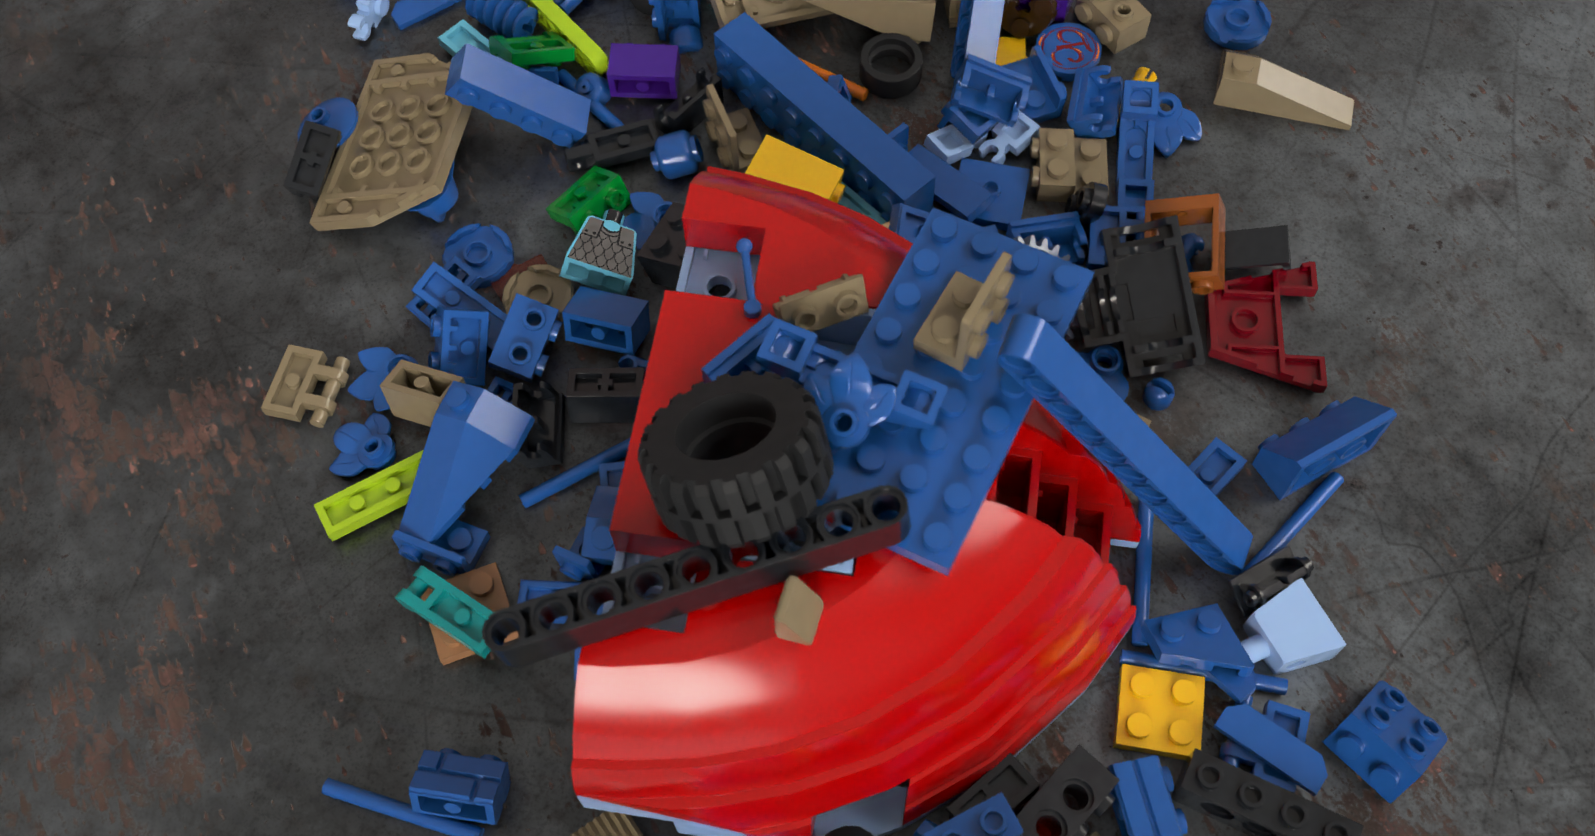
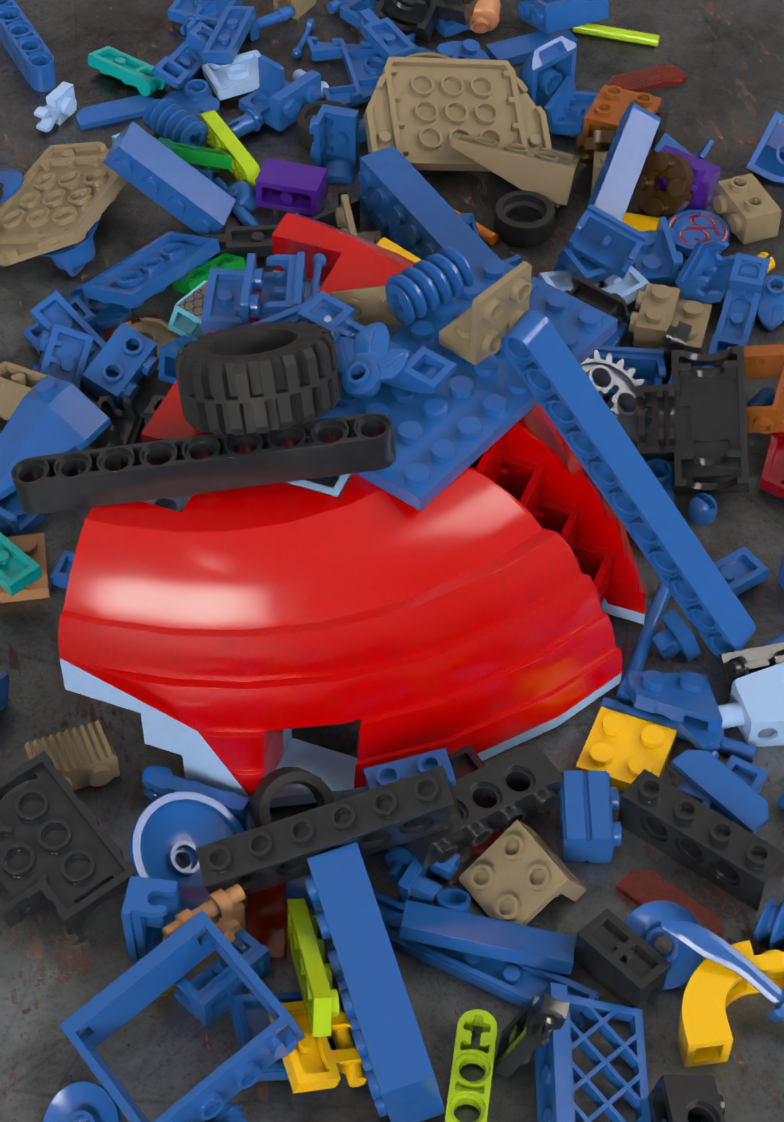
camera: 10 degrees right, 15 degrees down
dark tan slope [774,575,824,645] -> none
none -> blue plate [82,231,220,309]
none -> blue bracket [201,253,264,333]
none -> blue hinge [259,252,306,320]
none -> blue piece [385,247,473,326]
none -> black hinge [565,274,630,329]
none -> blue tile [652,608,702,662]

